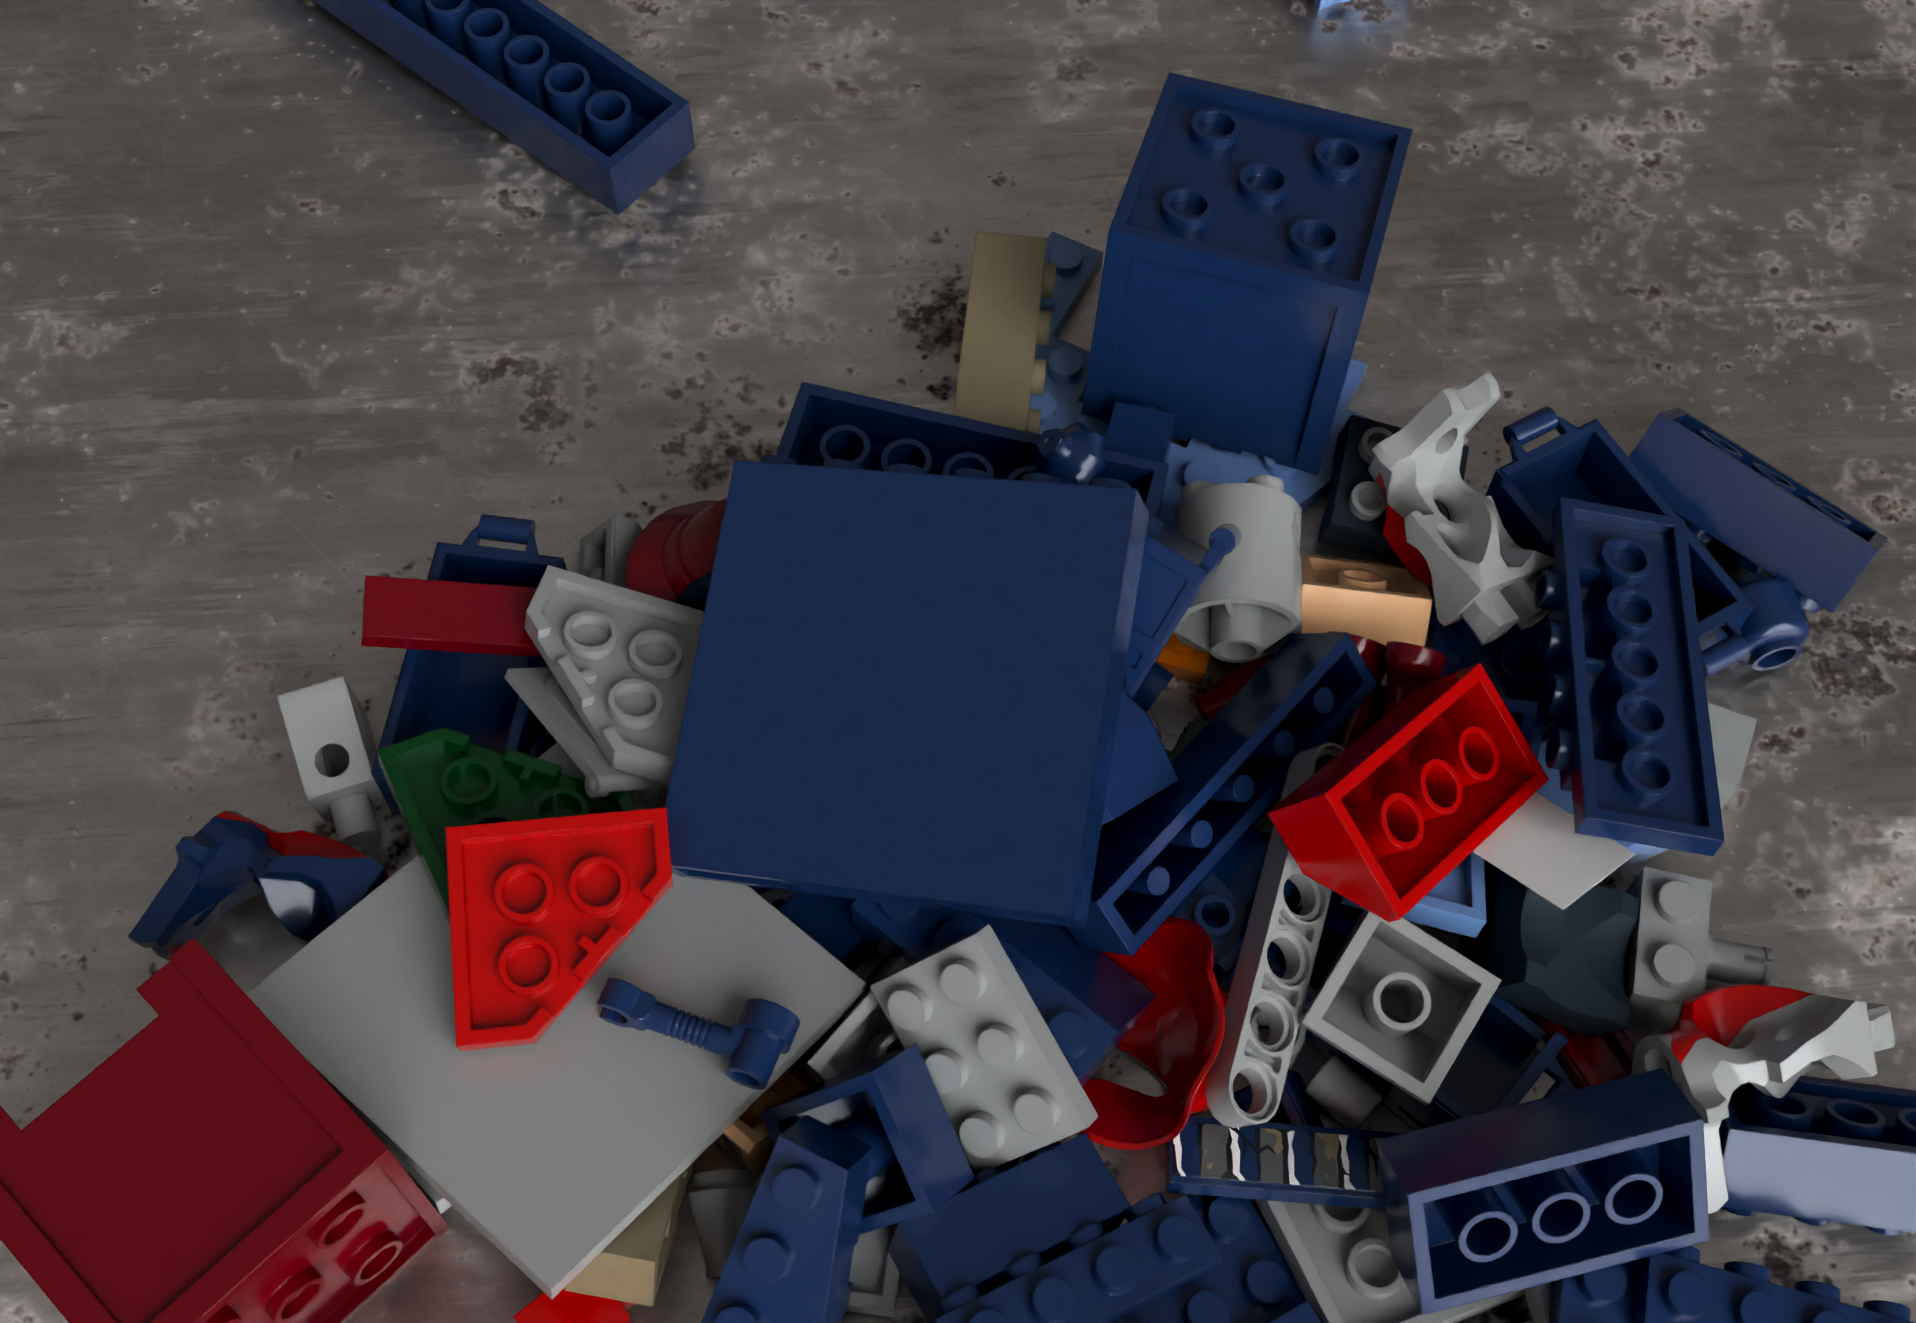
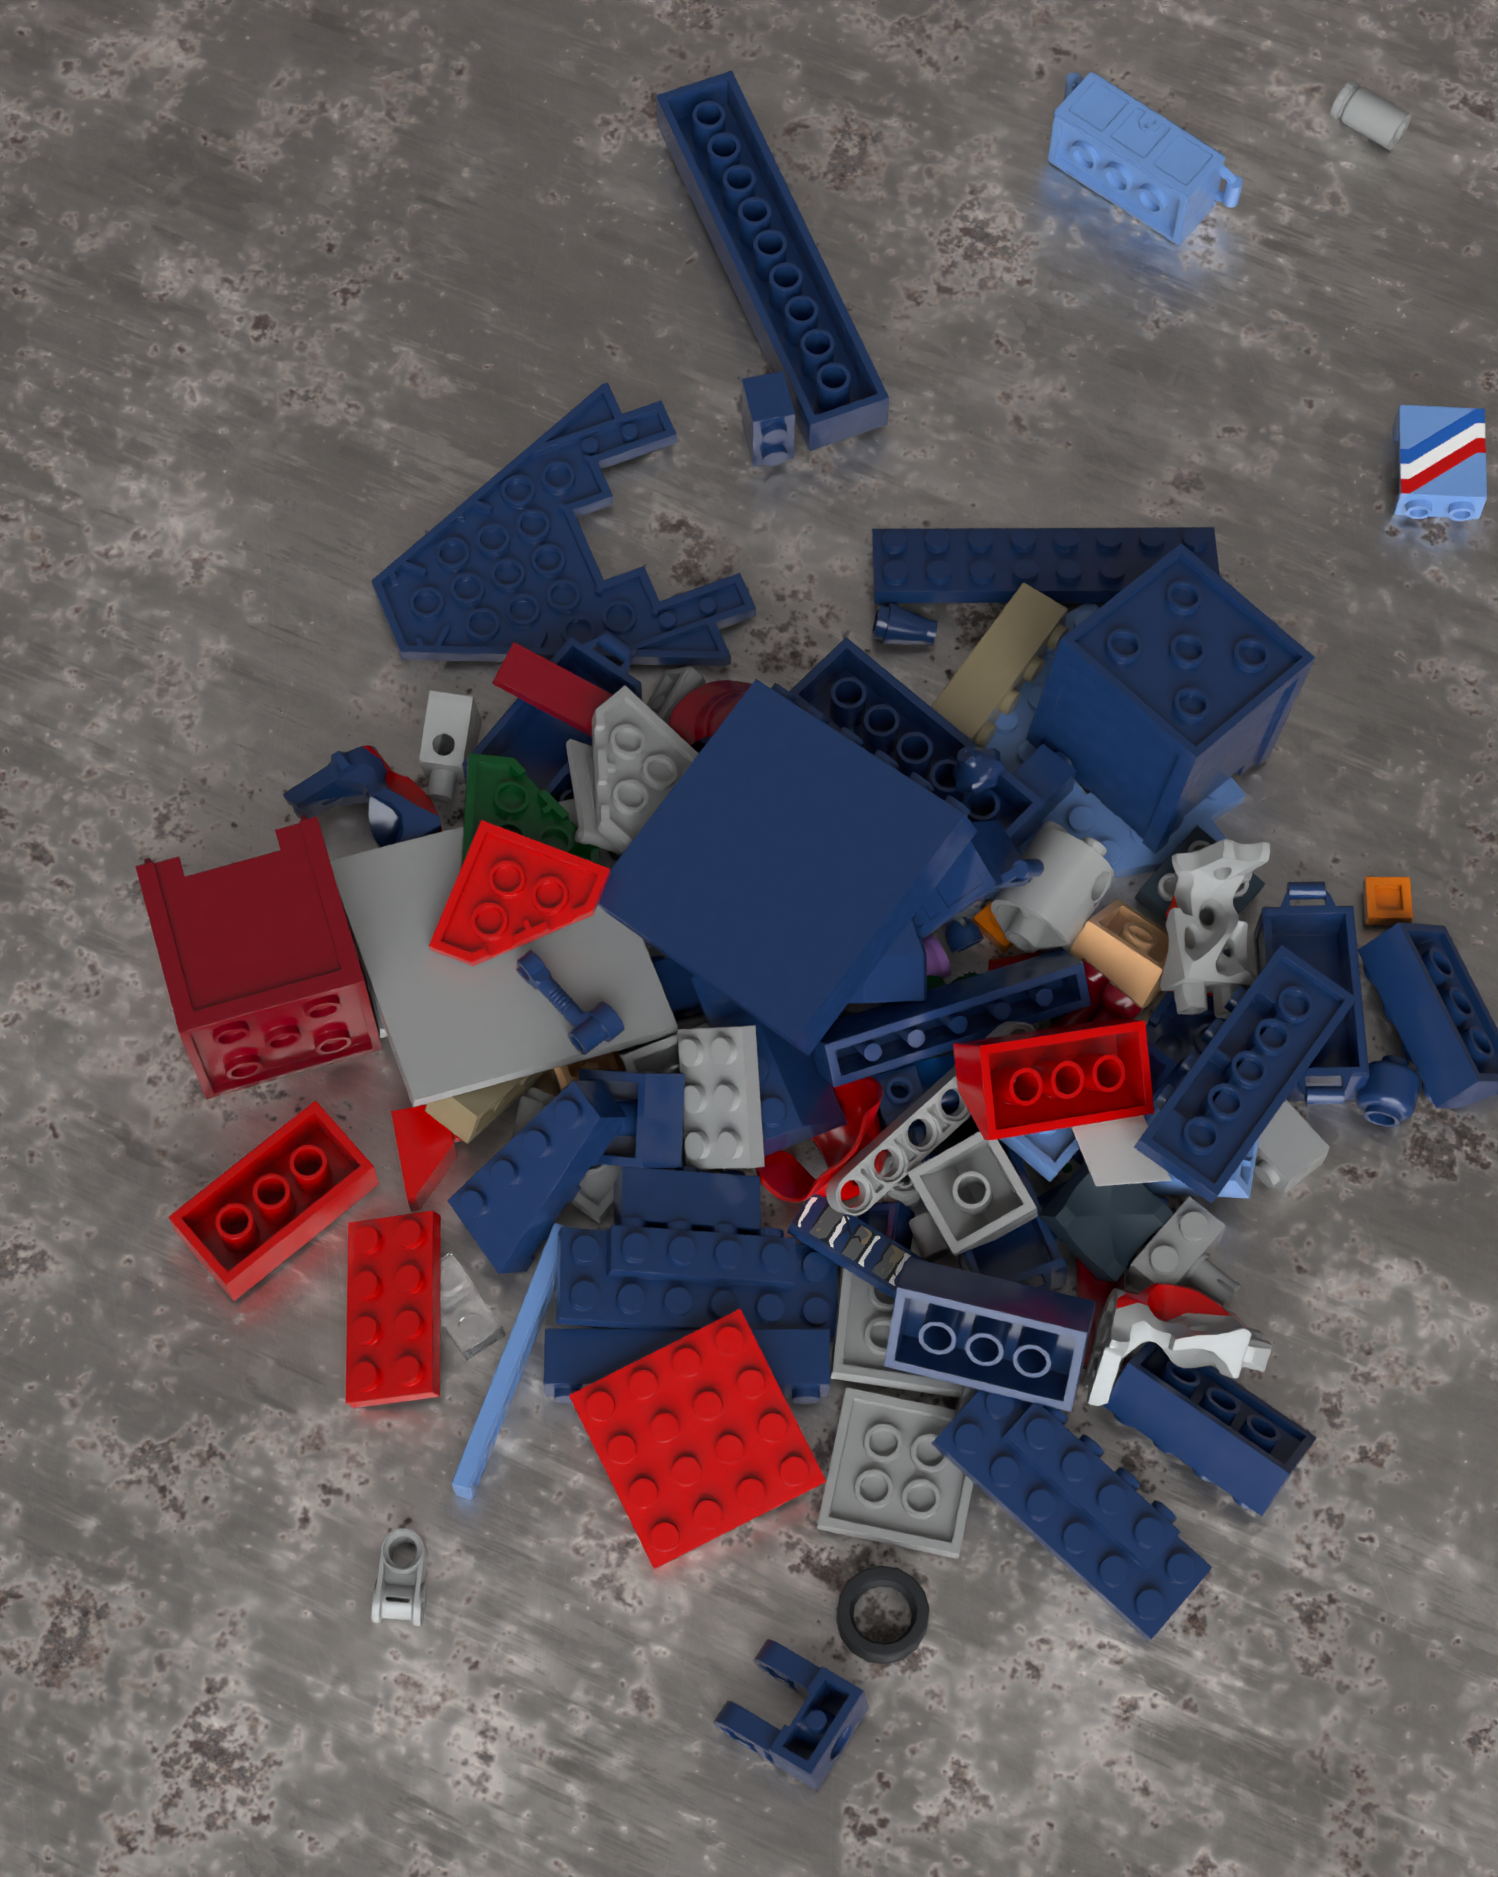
camera: 30 degrees right, 5 degrees up
none -> dark blue wing [371,382,756,666]
none -> dark blue brick [742,371,795,466]
none -> dark blue plate [872,527,1220,603]
none -> dark blue cone [872,602,938,646]
none -> orange plate [1363,877,1413,925]

